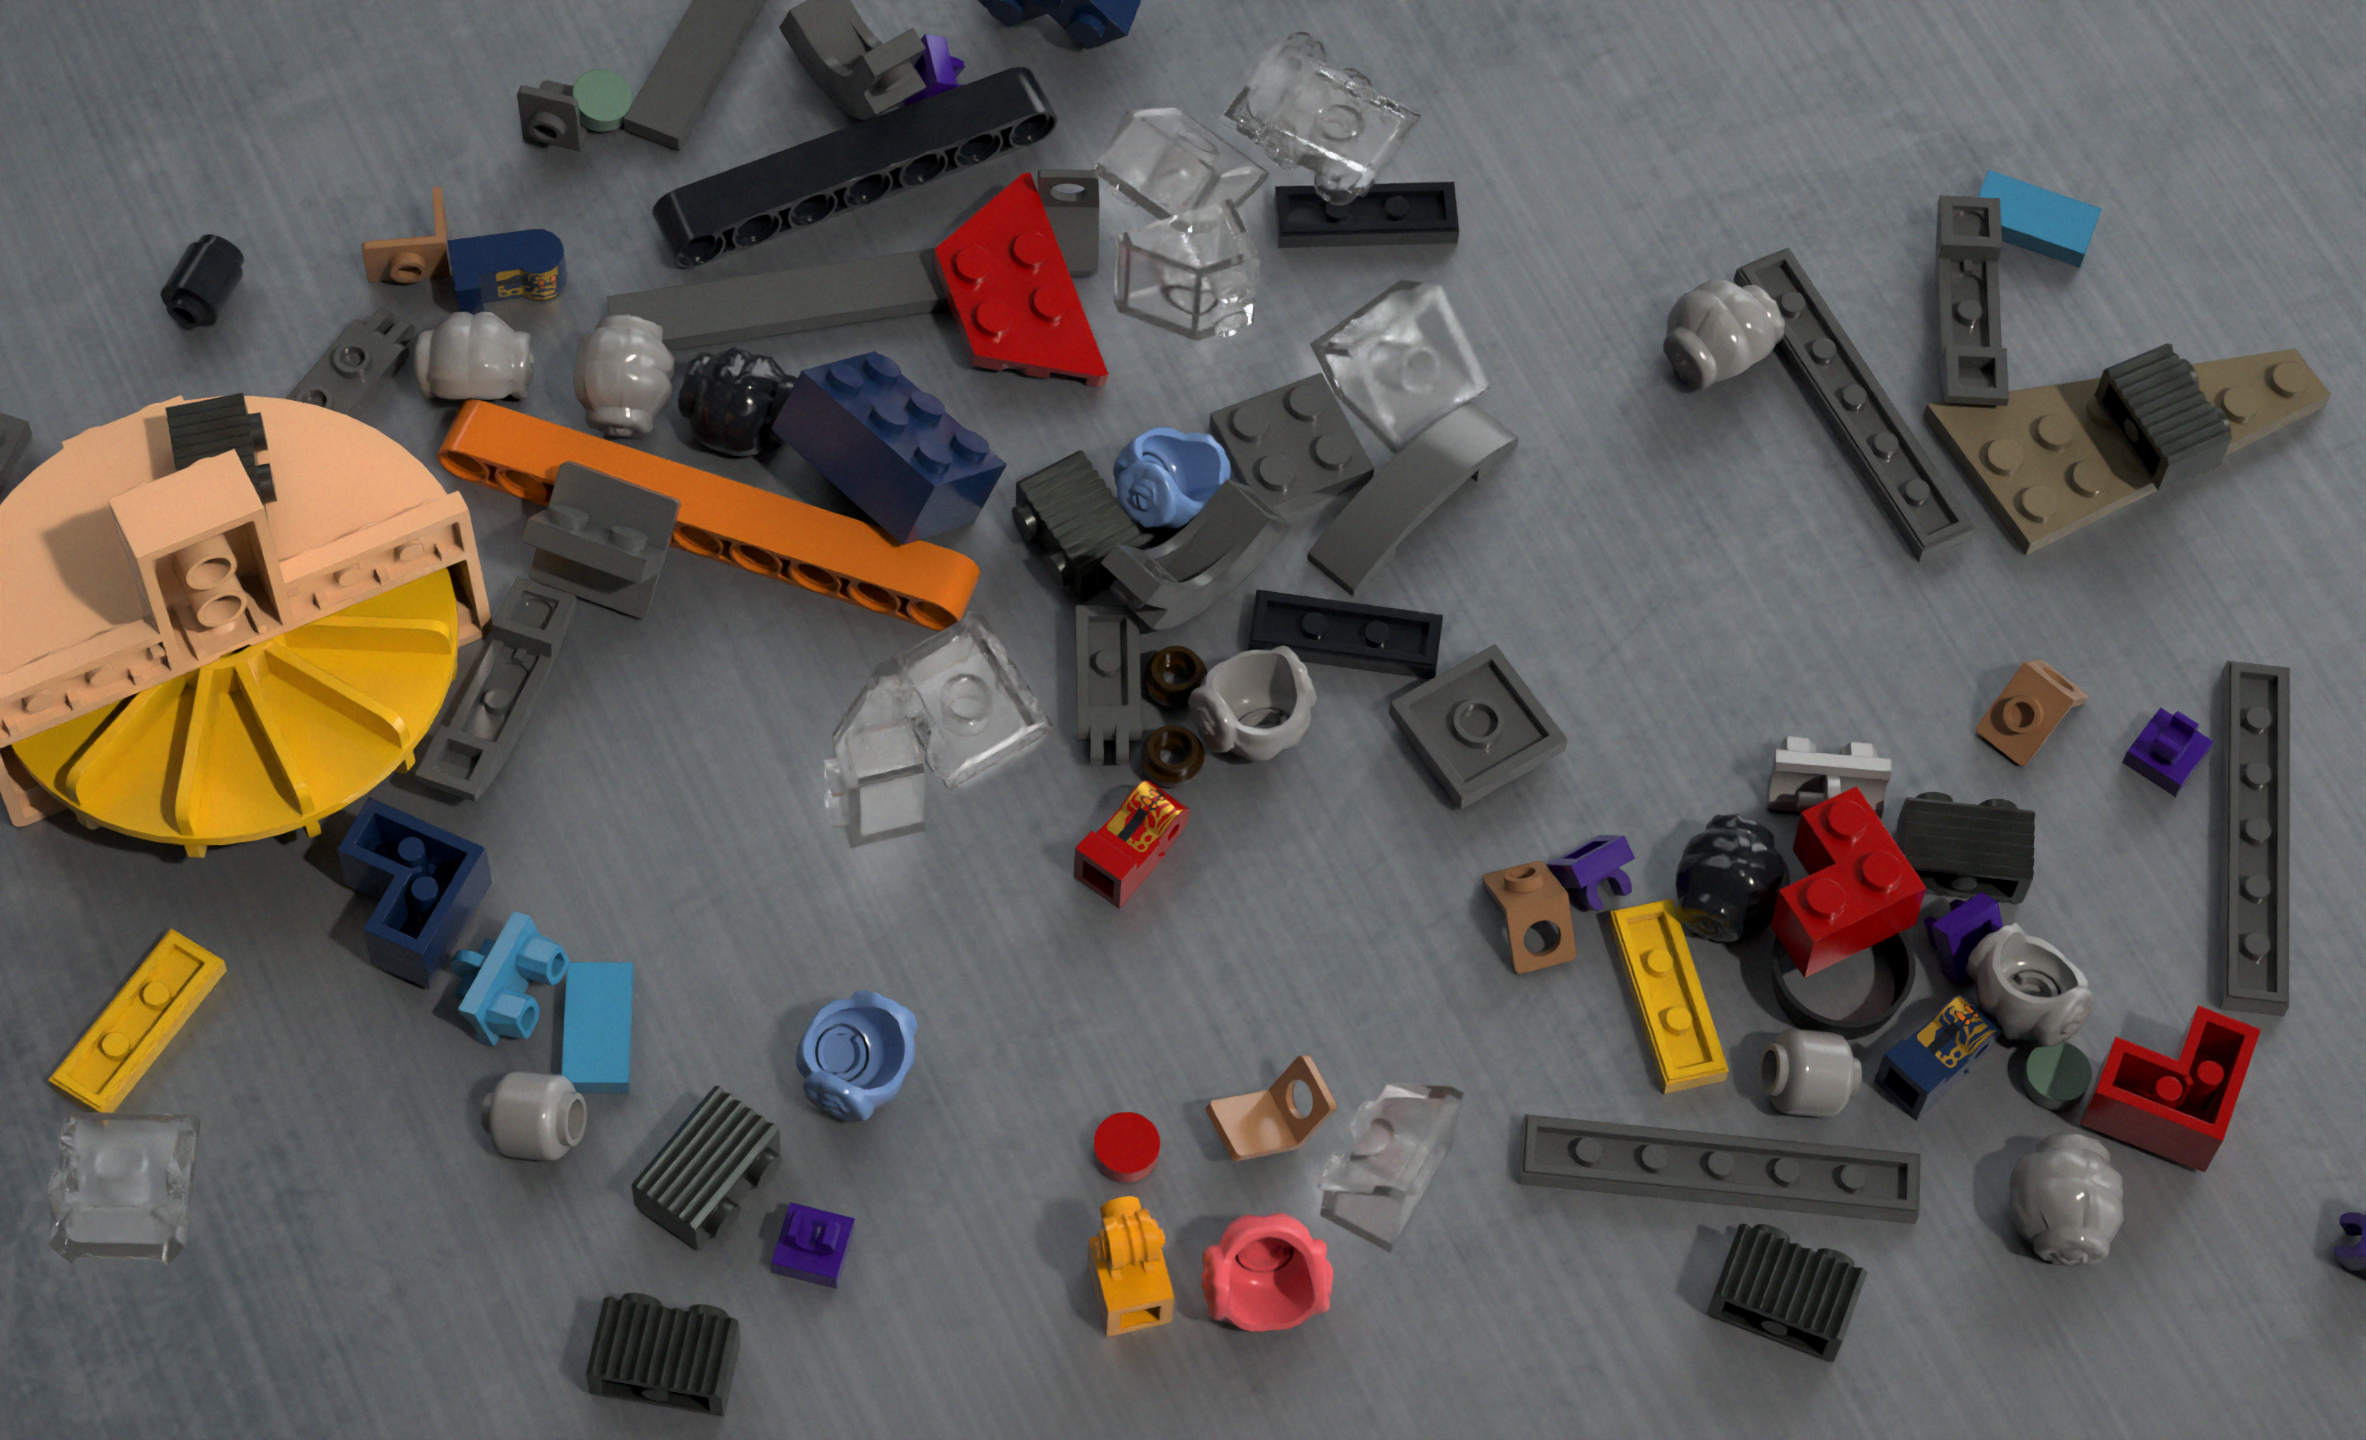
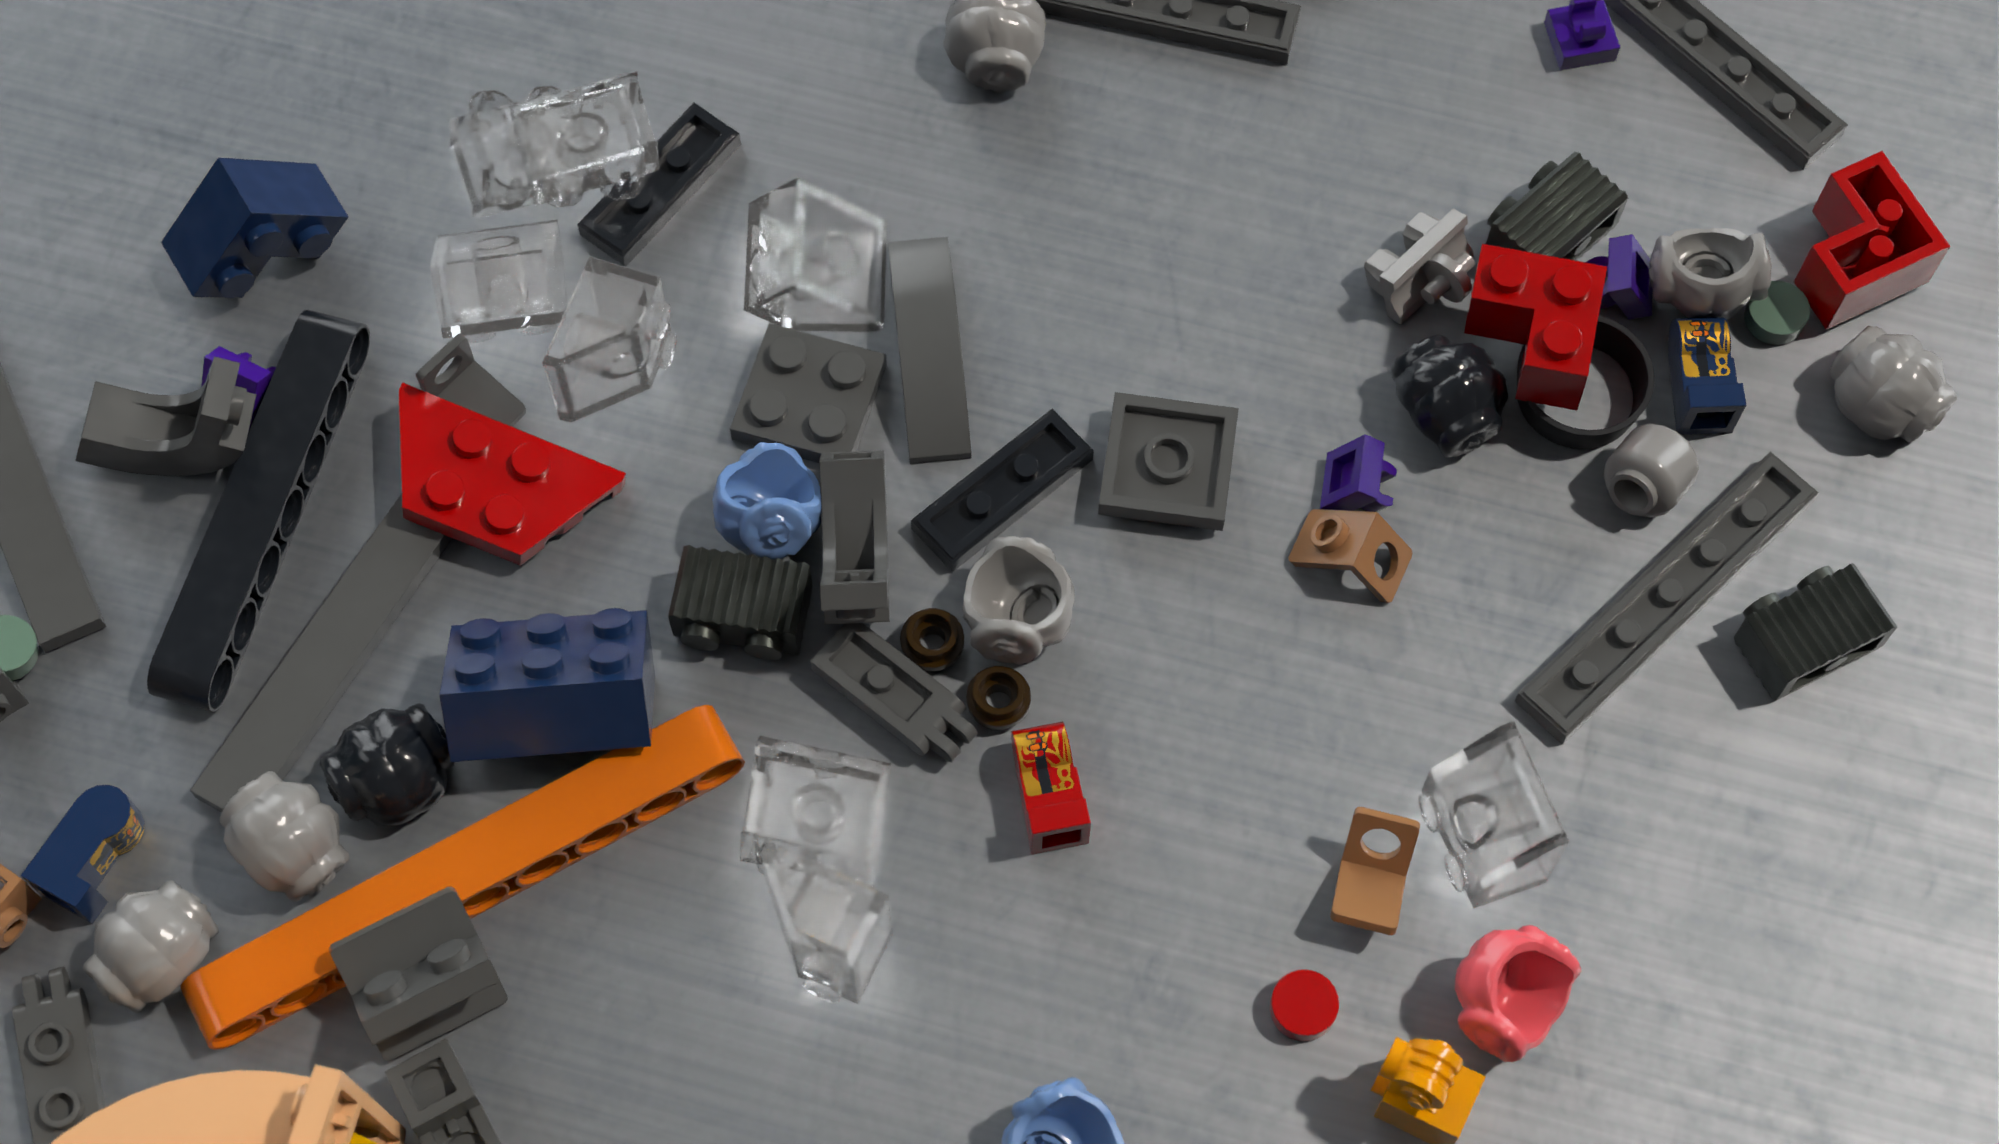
camera: 45 degrees left, 5 degrees up
yellow tile [1608,899,1729,1094] -> none
medium nougat bracket [1976,659,2089,766] -> none

